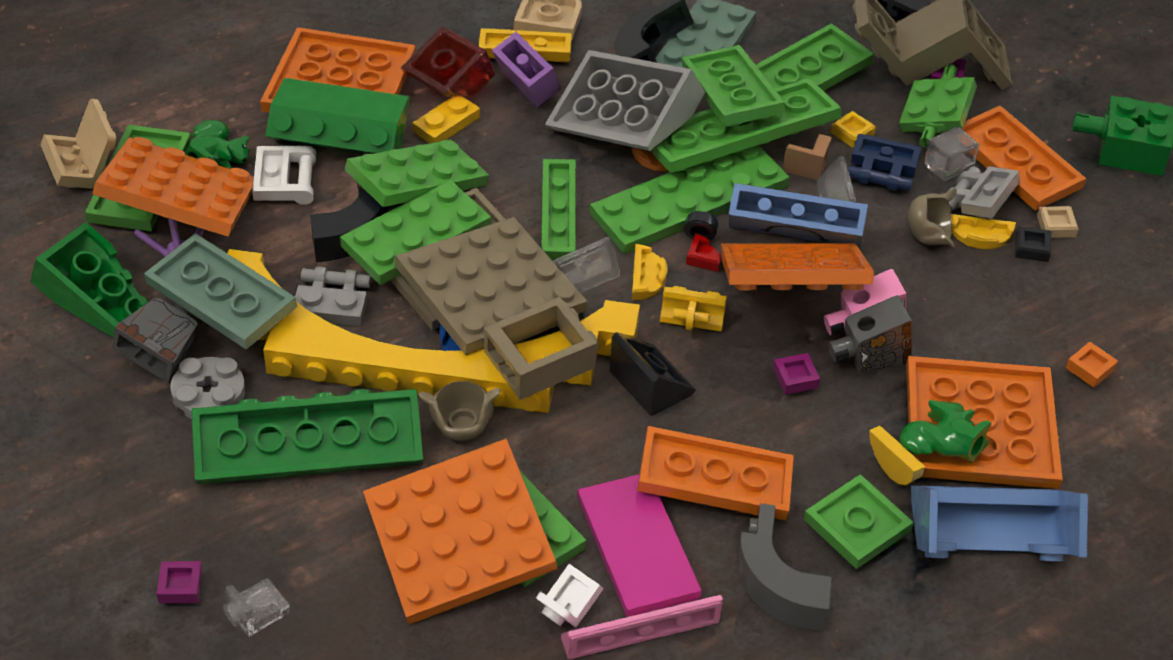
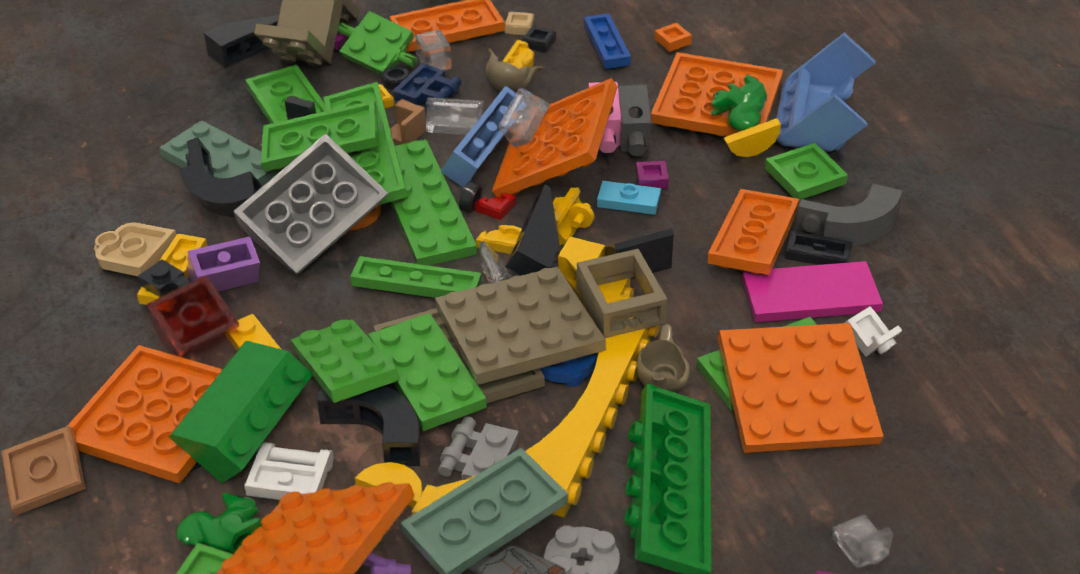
camera: 75 degrees left, 5 degrees down
bright pink slope [561,595,723,659] -> none
light grey plate [947,166,1020,218] -> none
none -> medium nougat tile [1,425,86,515]
none -> black plate [138,259,194,303]
none -> black tile [285,96,316,120]
none -> yellow tile [355,462,422,508]
none -> black tile [382,66,410,90]
none -> clear slope [498,88,550,148]
none -> black slope [505,184,560,276]
none -> blue plate [584,13,631,69]
none -> medium azure plate [597,181,661,215]
none -> black tile [785,231,853,265]

